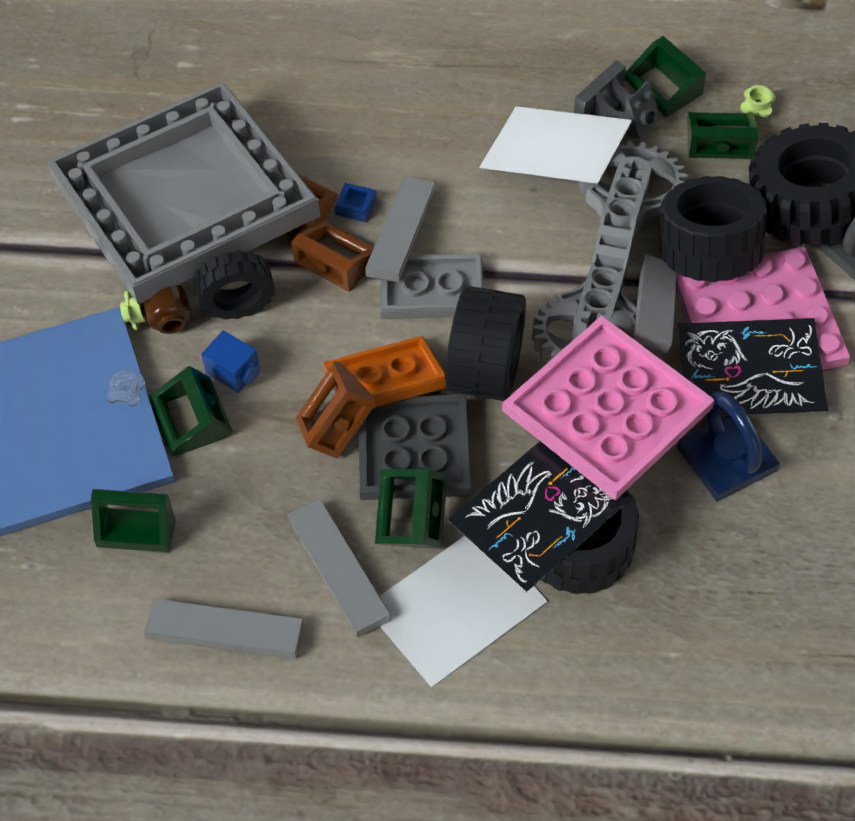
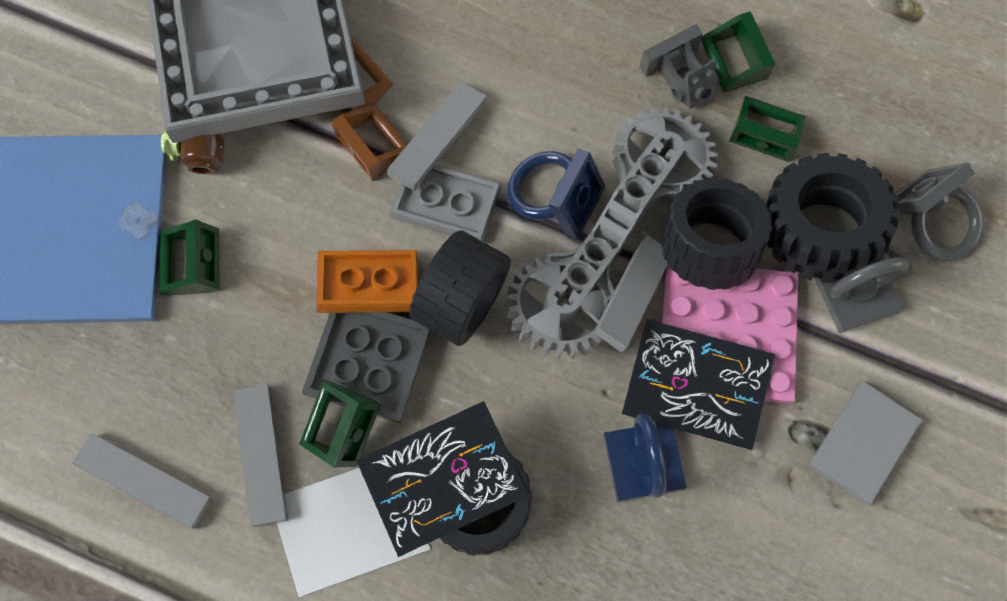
camera: 15 degrees right, 15 degrees up
dark green tile [91,489,176,553] -> none
black tyre [194,250,275,320] -> none
blue brick [201,330,260,393] -> none
dark orange tile [296,361,376,459] -> none
blue tile [334,183,377,222] -> none
white sticker [479,106,632,184] -> none
bright pink plate [502,315,715,500] -> none
yellowish green plate [740,85,776,117] -> none
none -> dark blue tile [507,149,606,240]

